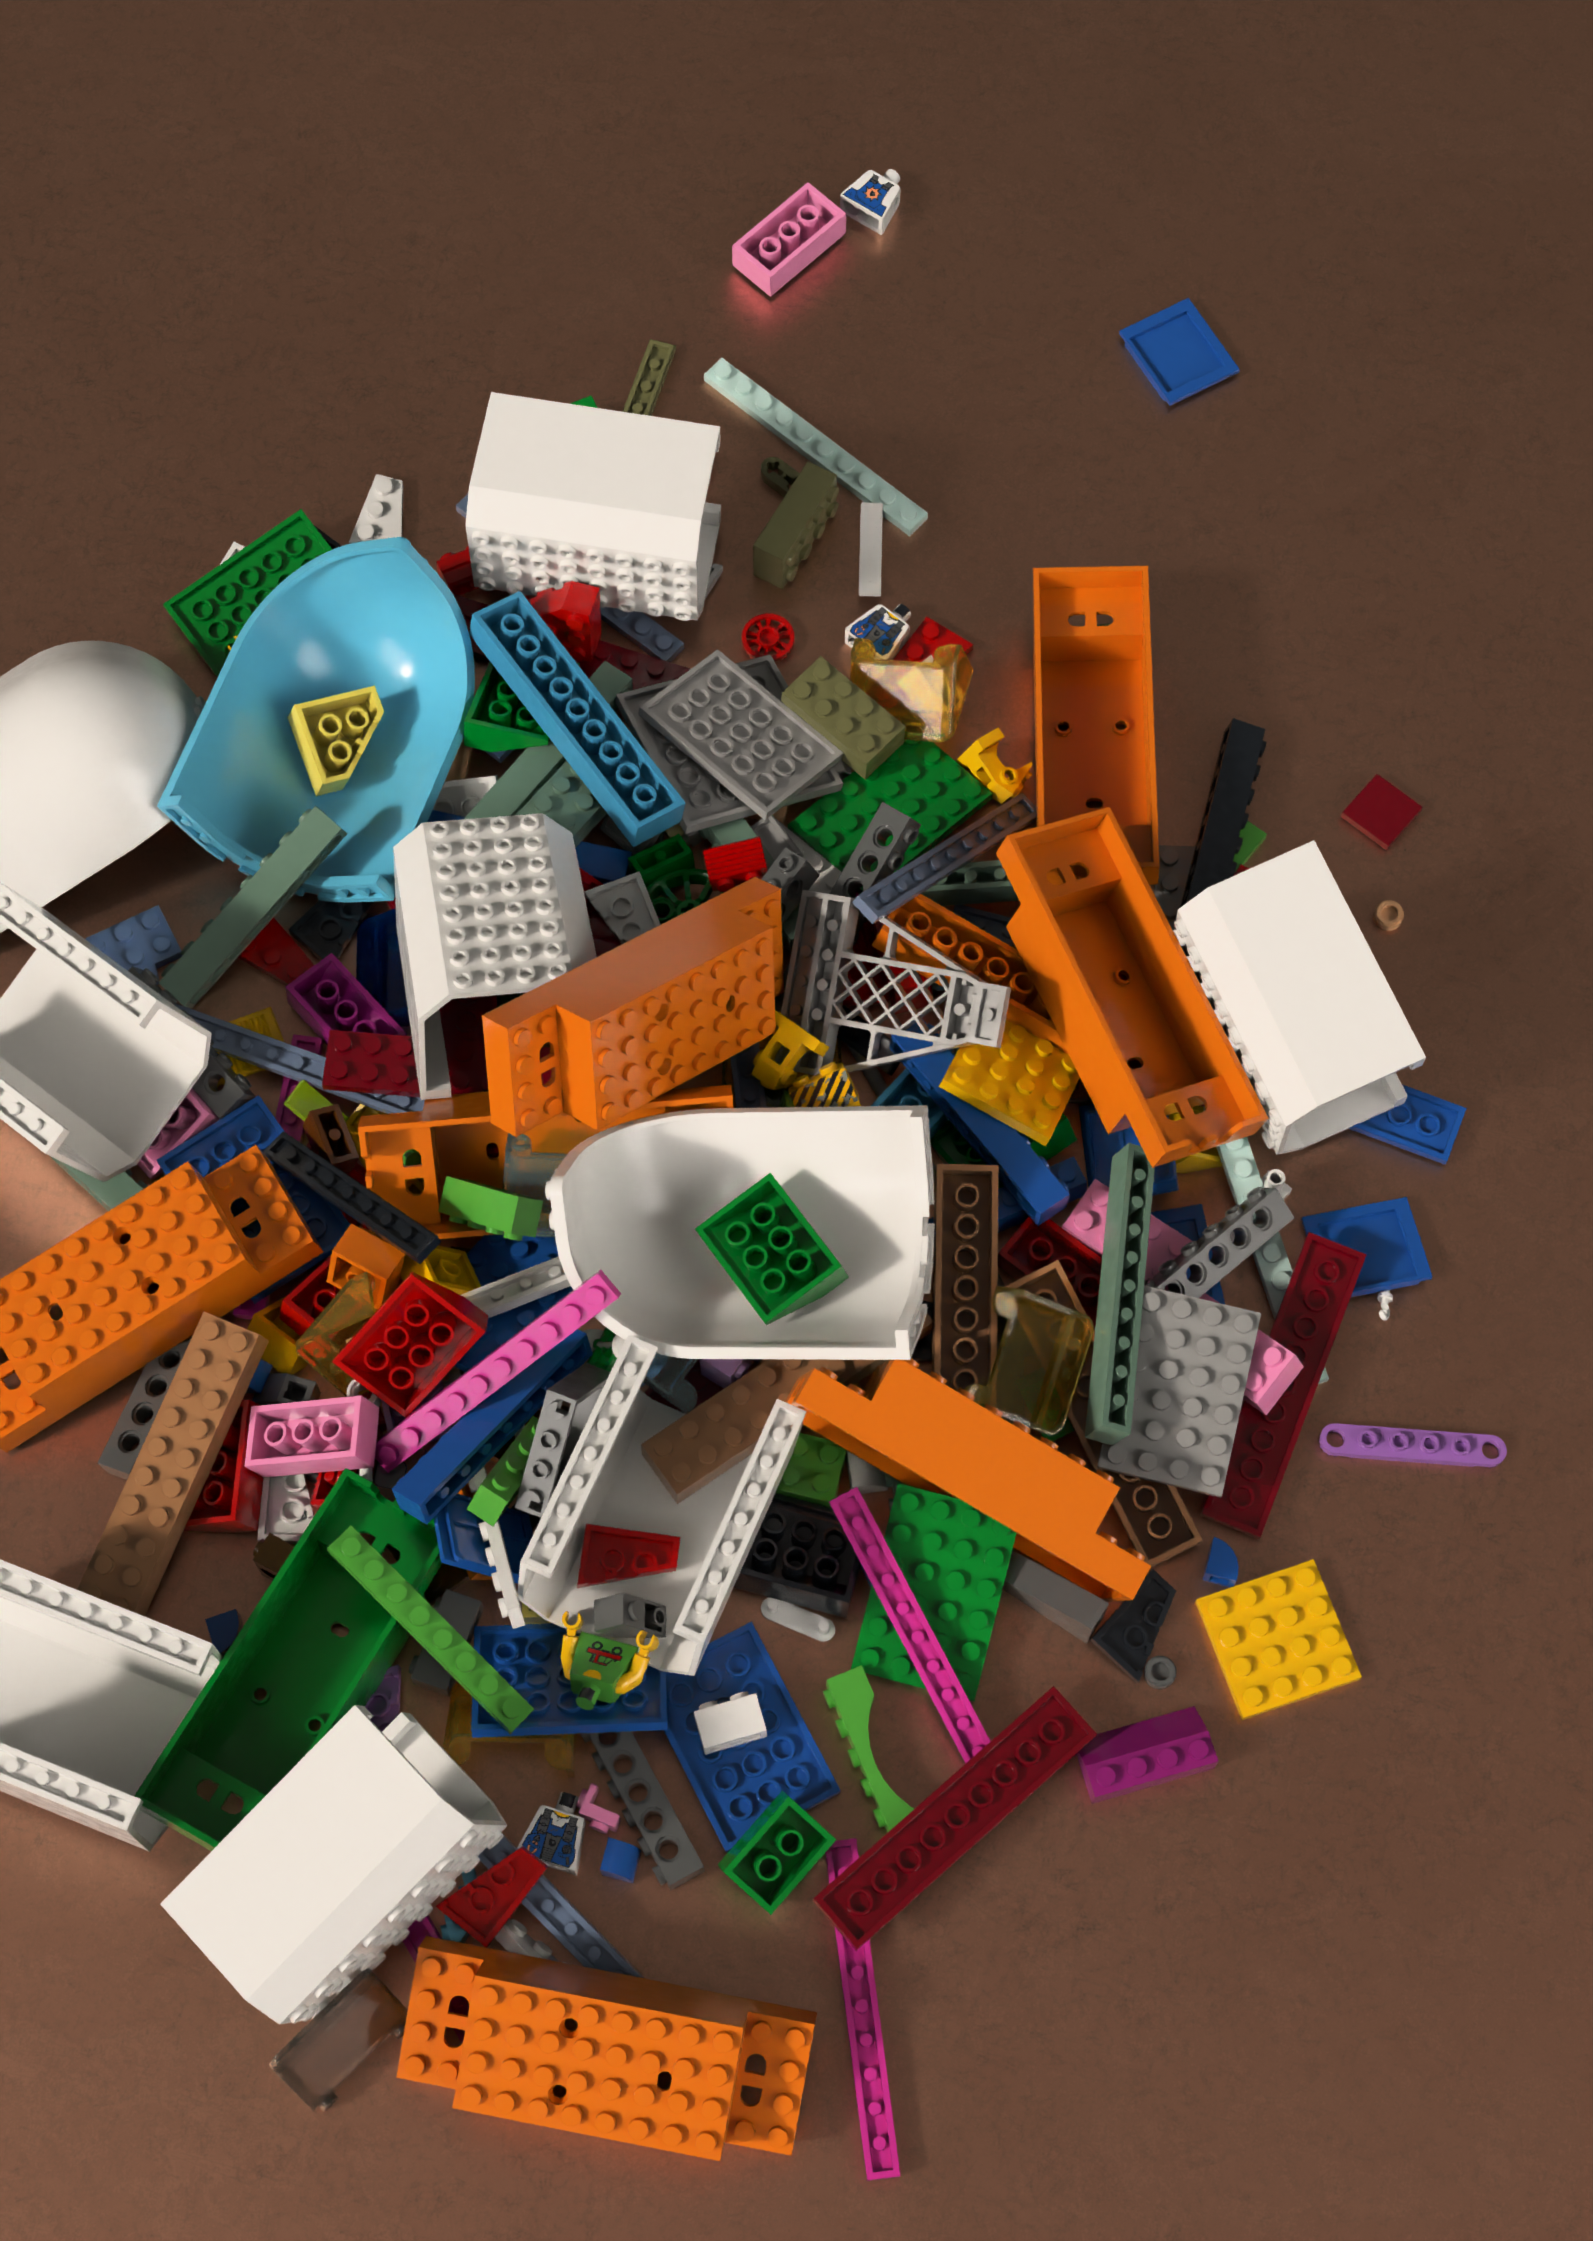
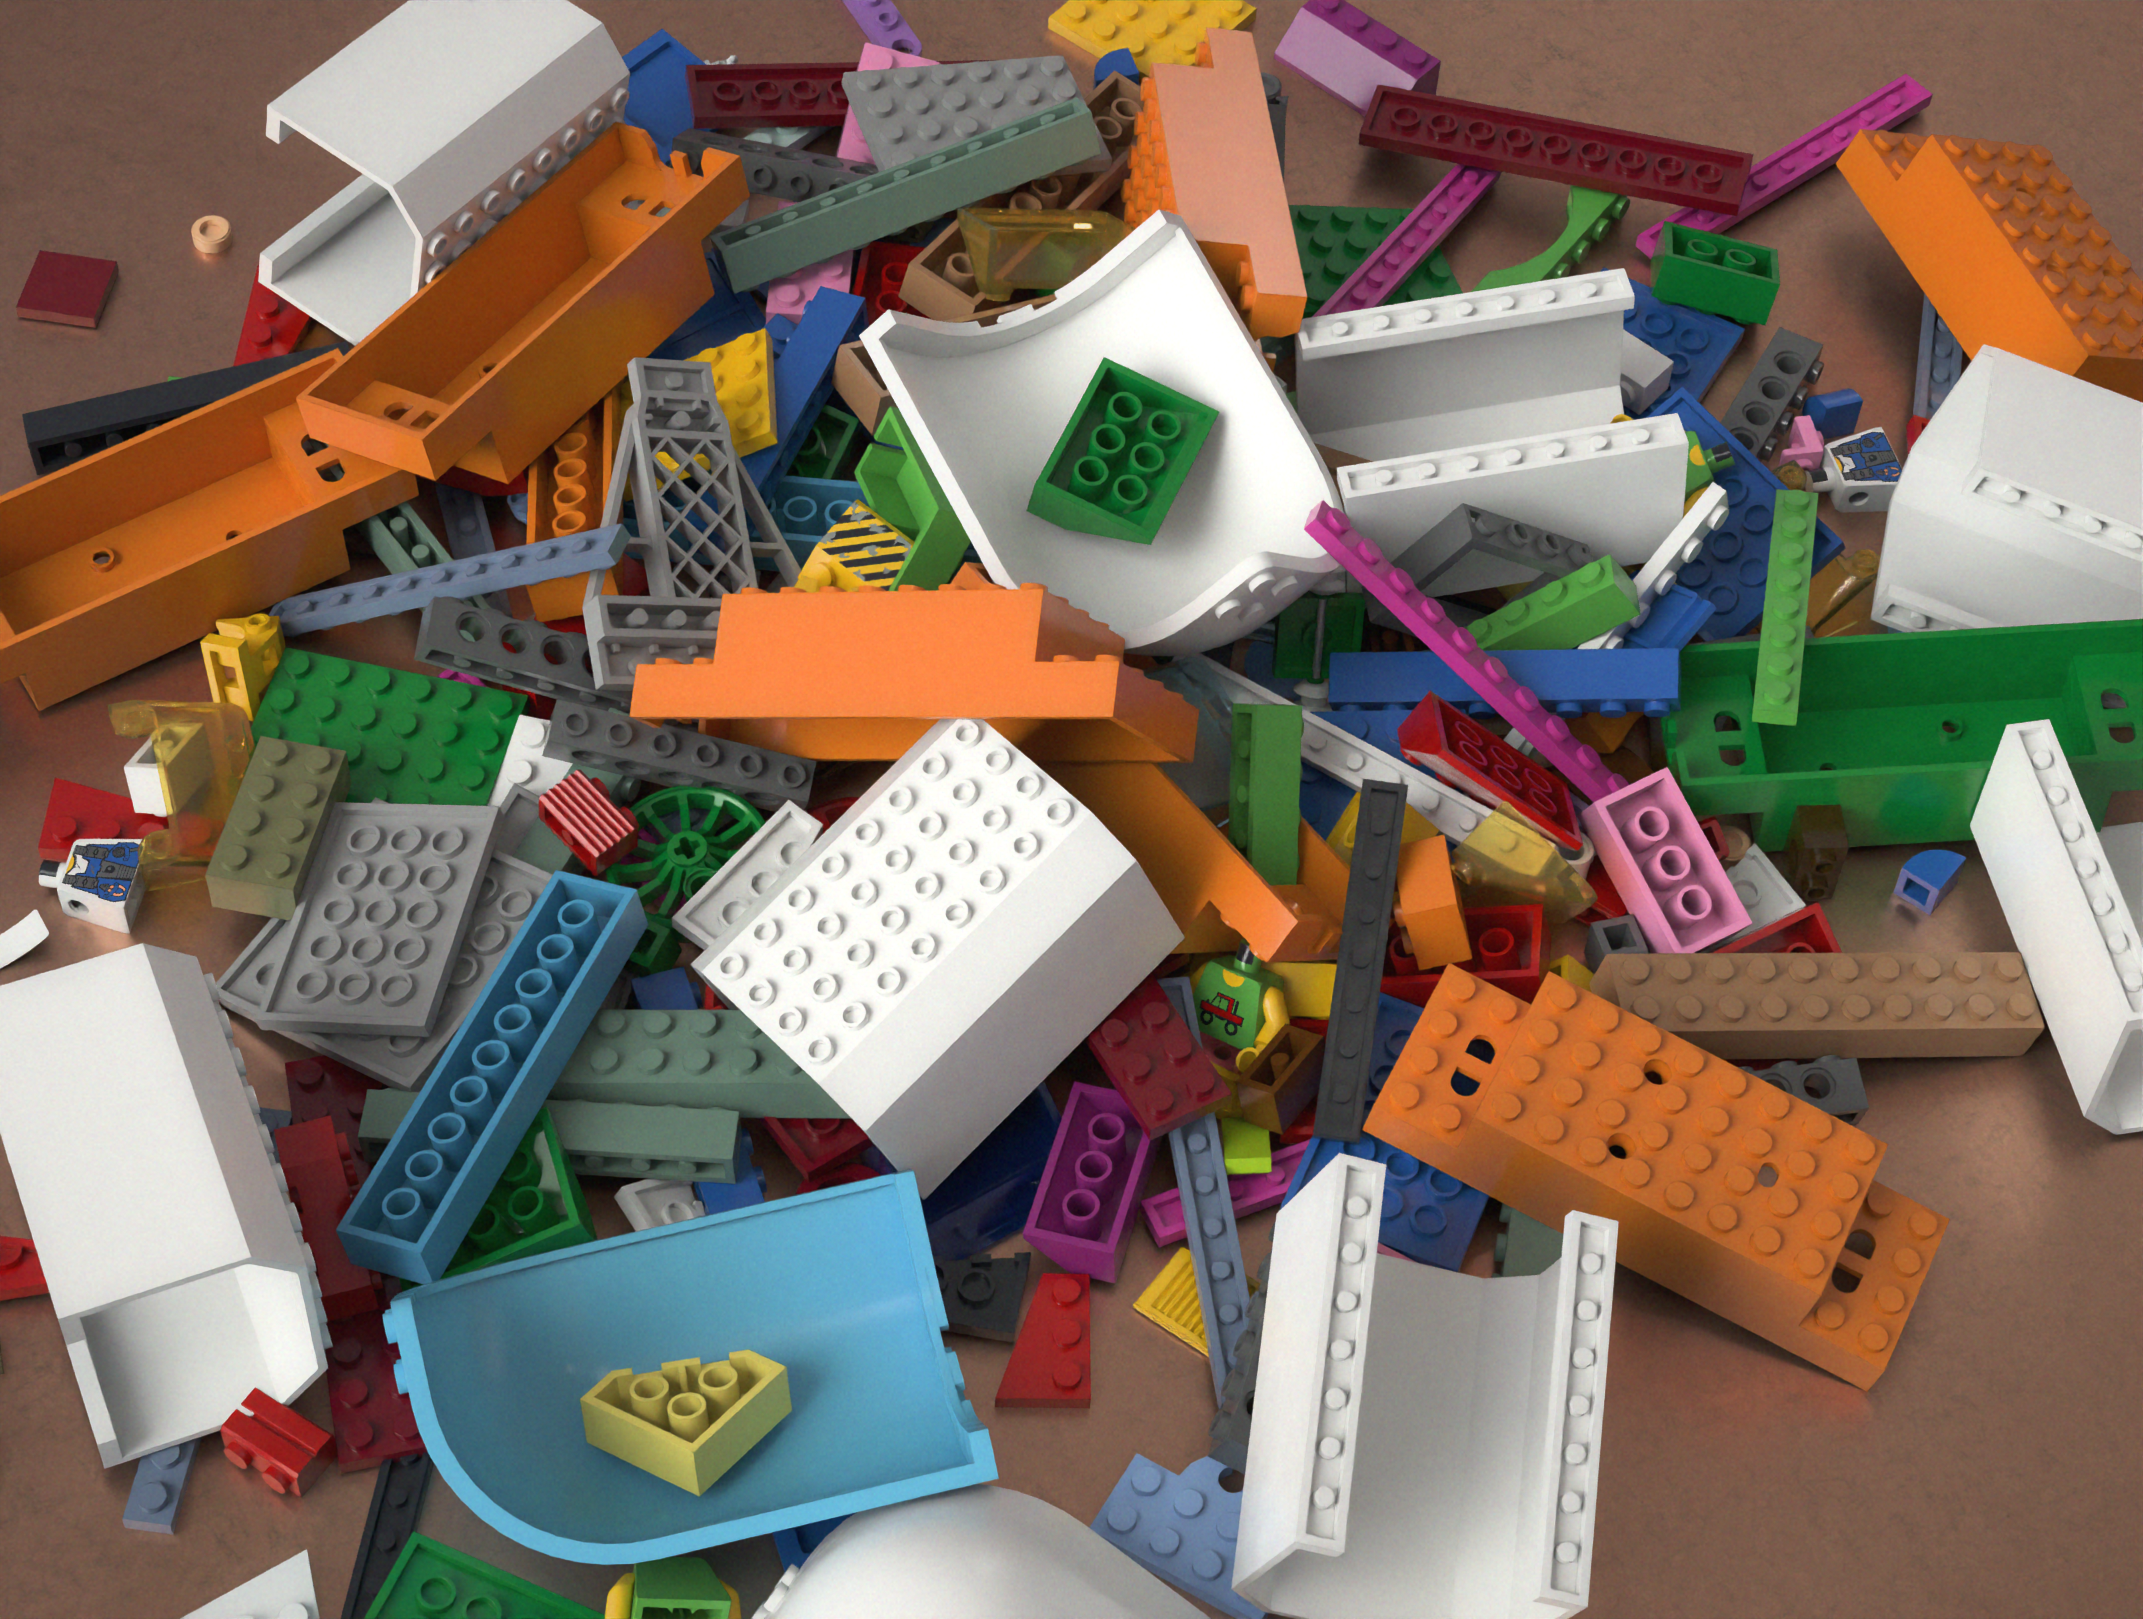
camera: 125 degrees left, 15 degrees down
sand green brick [159,806,347,1009] -> none

